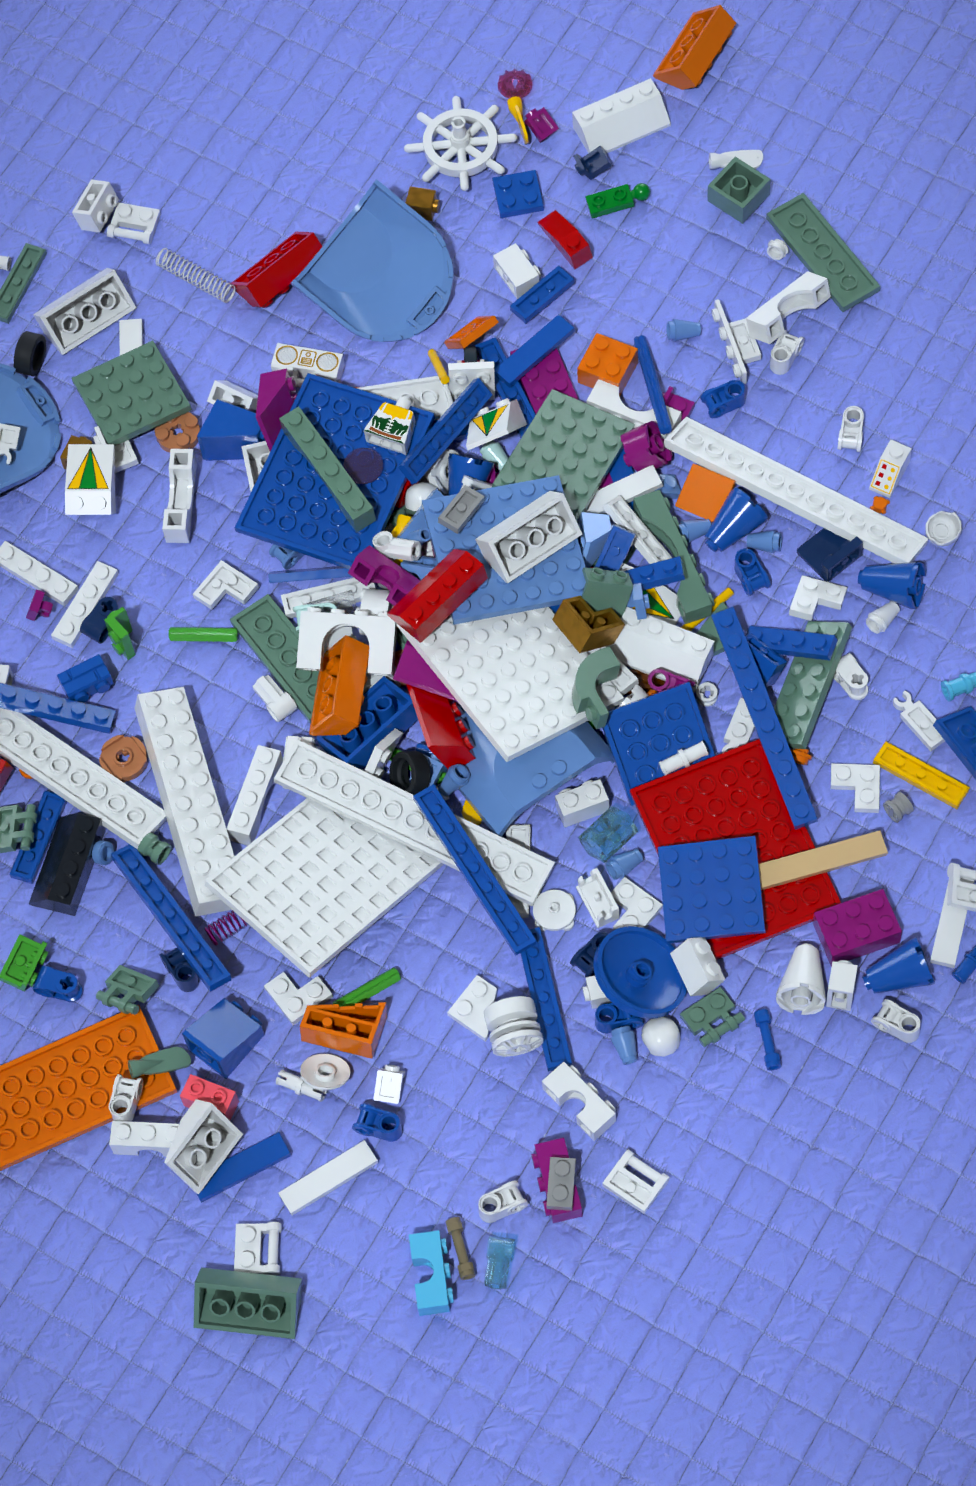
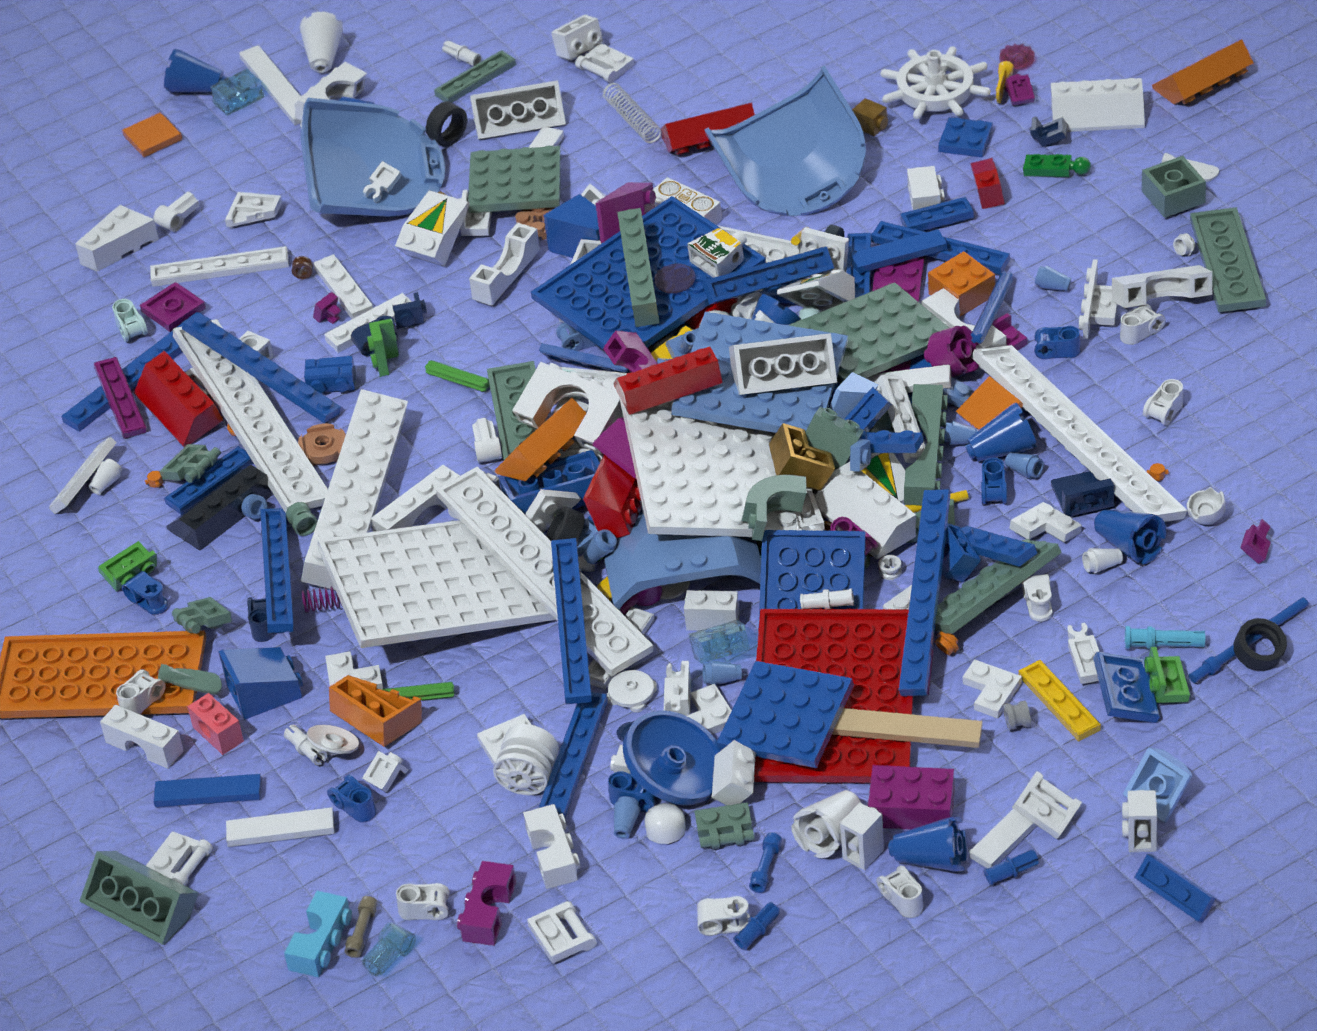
camera: 25 degrees right, 20 degrees down
white slope [164,1099,243,1194] -> none
white plate [193,560,259,610] -> none
white piece [372,531,422,561] -> none
light grey plate [438,485,485,534] -> none
orange tile [444,315,499,349] -> none
light grey plate [546,1157,576,1211] -> none
white slope [869,439,912,498] -> none
none -> dark blue bracket [392,292,427,329]
none -> white piece [697,896,750,936]
none -> blue axle [733,902,780,950]
none -> blue plate [871,221,1010,275]

